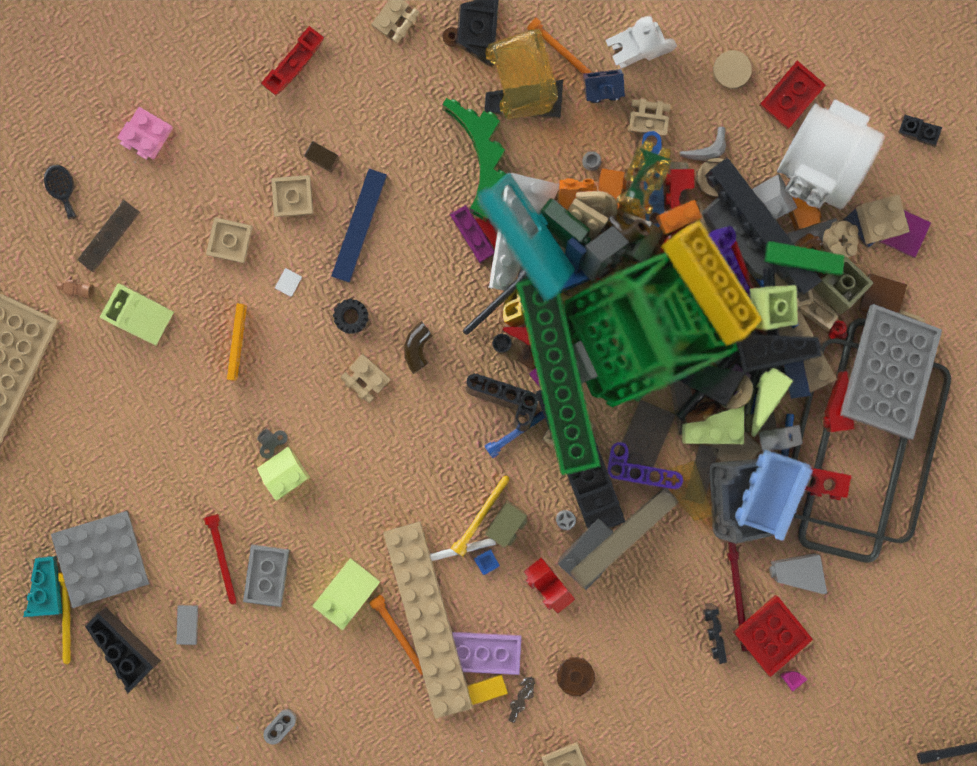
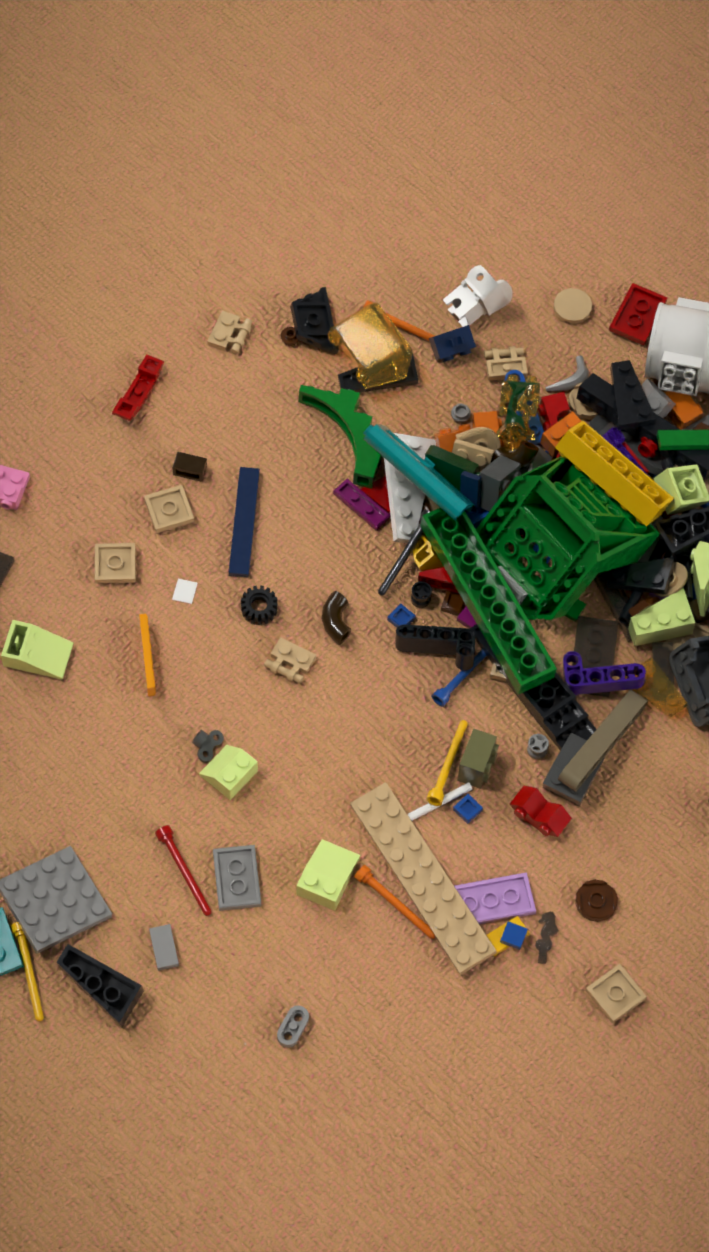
camera: 20 degrees left, 25 degrees down
none -> blue tile [387,604,416,628]
none -> blue tile [500,921,528,950]
none -> black wing [610,360,656,430]
none -> red plate [638,437,658,458]

